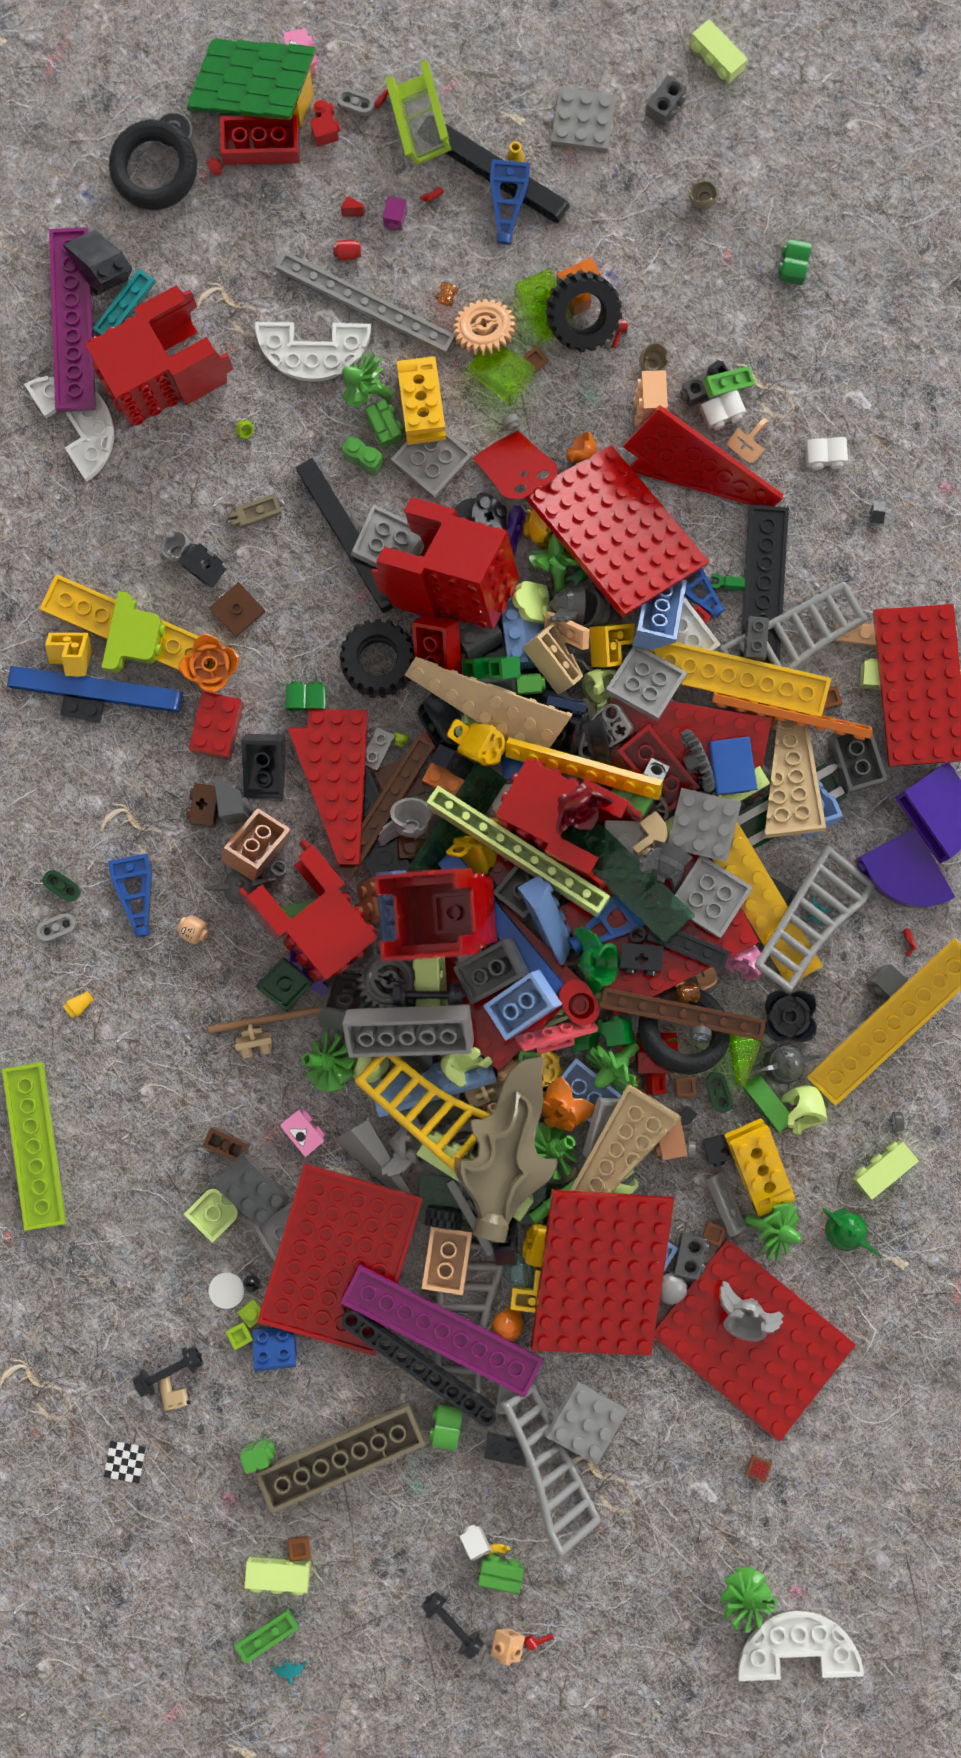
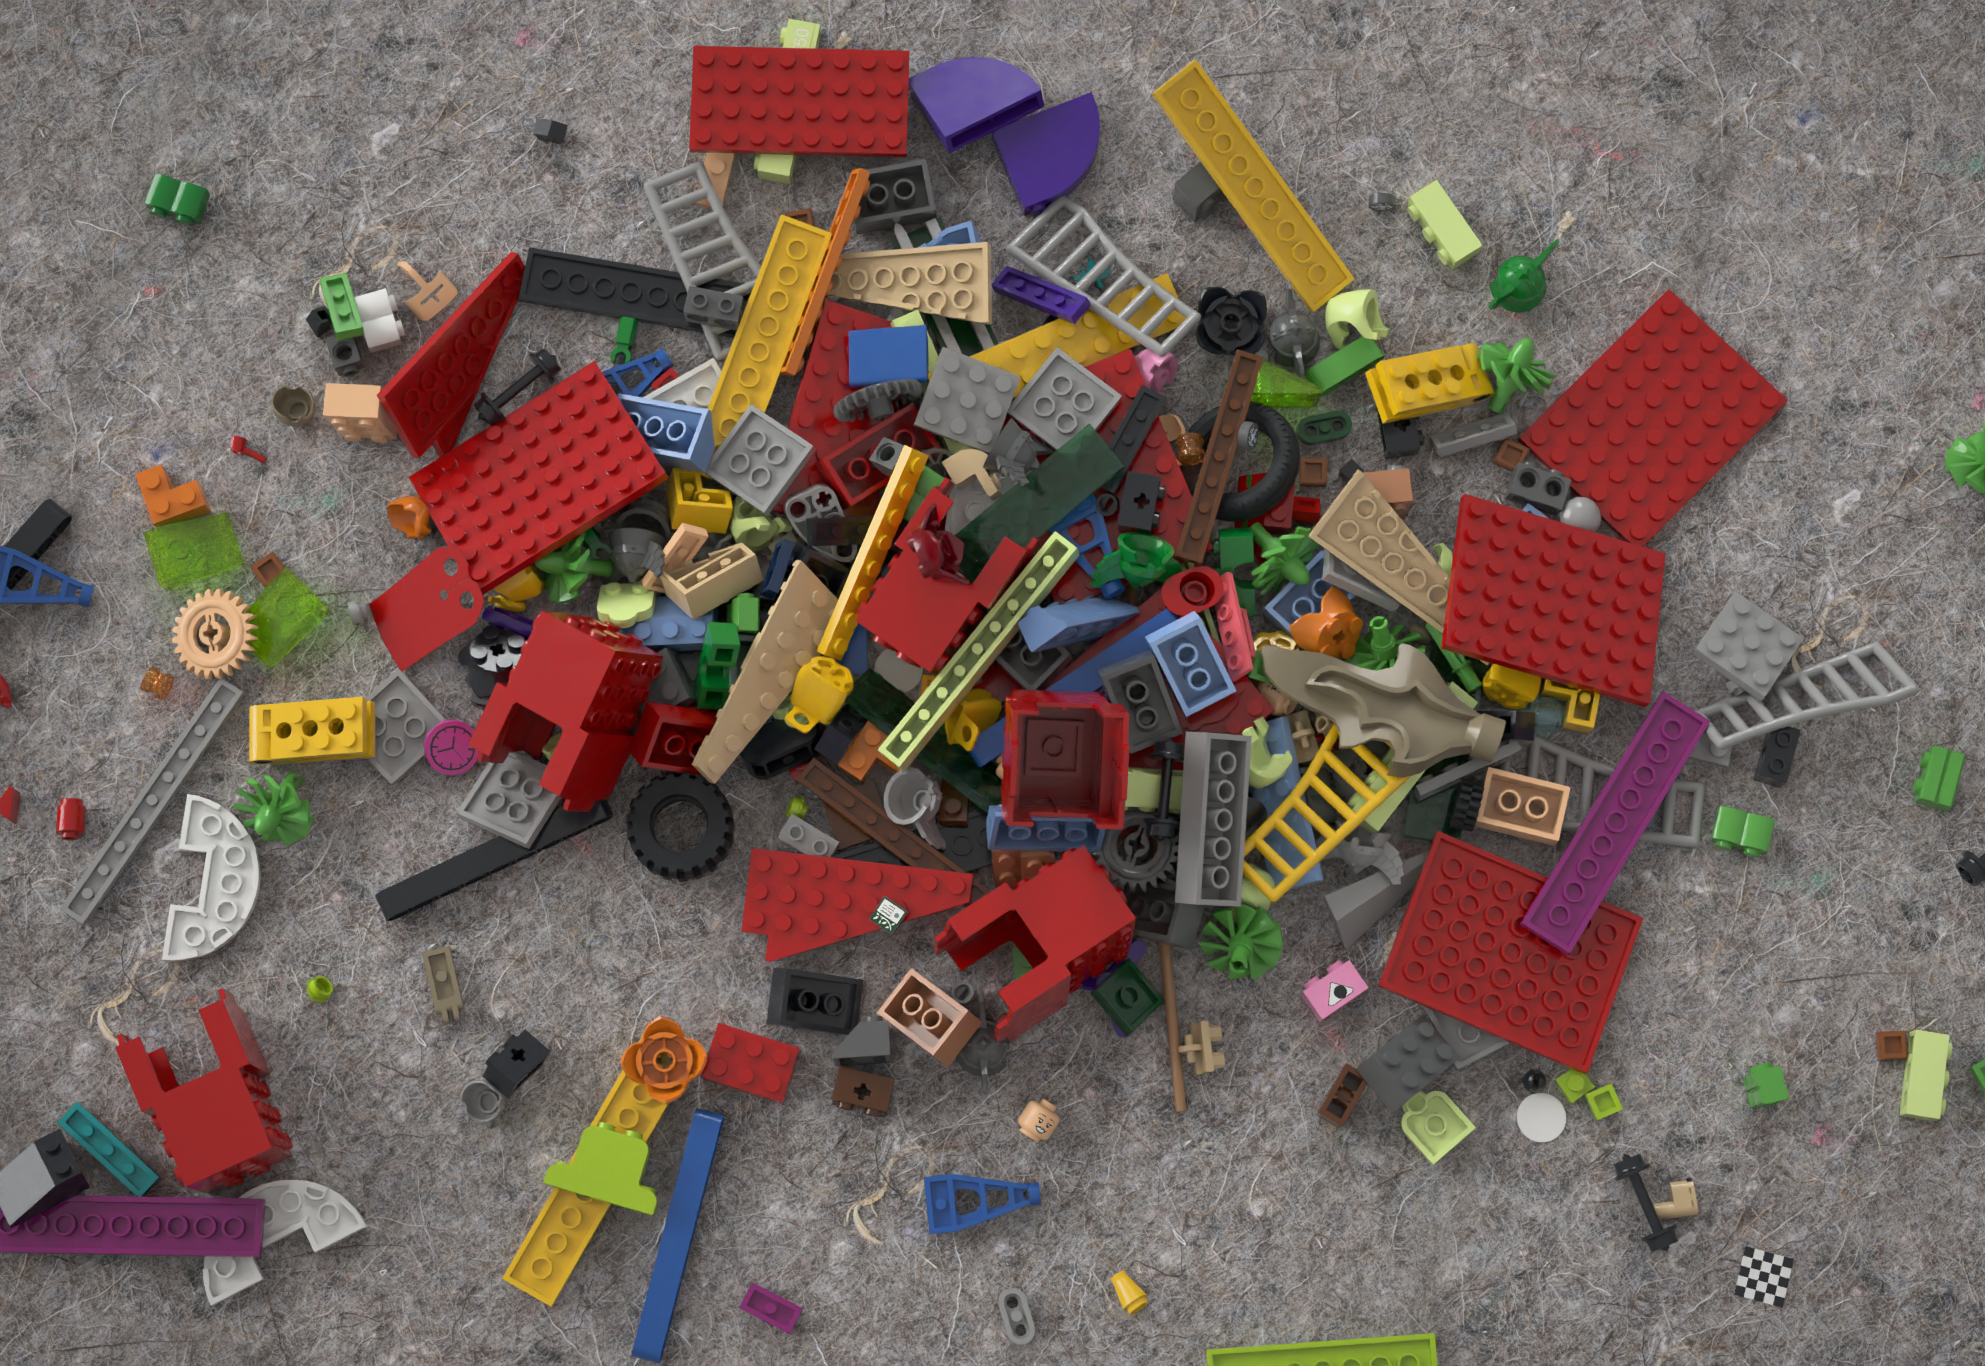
camera: 85 degrees left, 5 degrees down
dark green plate [43,870,81,902] -> none
yellow brick [45,633,92,677] -> none
black plate [60,695,105,723] -> none
reddish brown plate [209,582,265,637] -> none
blue plate [253,1327,297,1372] -> none
dark tan brick [255,1401,426,1514] -> none
green brick [285,681,326,712] -> none
bright green brick [342,436,384,475] -> none
black beam [342,1308,496,1426] -> none
bright green brick [365,400,404,449] -> none
magenta brick [383,196,407,231] -> none
white brick [460,1525,492,1561] -> none
yellow piece [484,1544,510,1556] -> none
orange hair [491,1306,524,1342] -> none
black tyre [545,271,623,352] -> none
dark tan hair [689,180,719,210] -> none
light grey helmet [719,1282,784,1341] -> none
tile [745,1454,772,1483] -> none
white brick [805,437,848,470] -> none
red piece [903,928,917,956] -> none
none -> dark pink tile [423,719,479,775]
none -> black piece [473,348,561,426]
none -> magenta plate [739,1282,803,1334]
none -> tile [869,896,909,935]
none -> dark purple plate [991,266,1091,324]

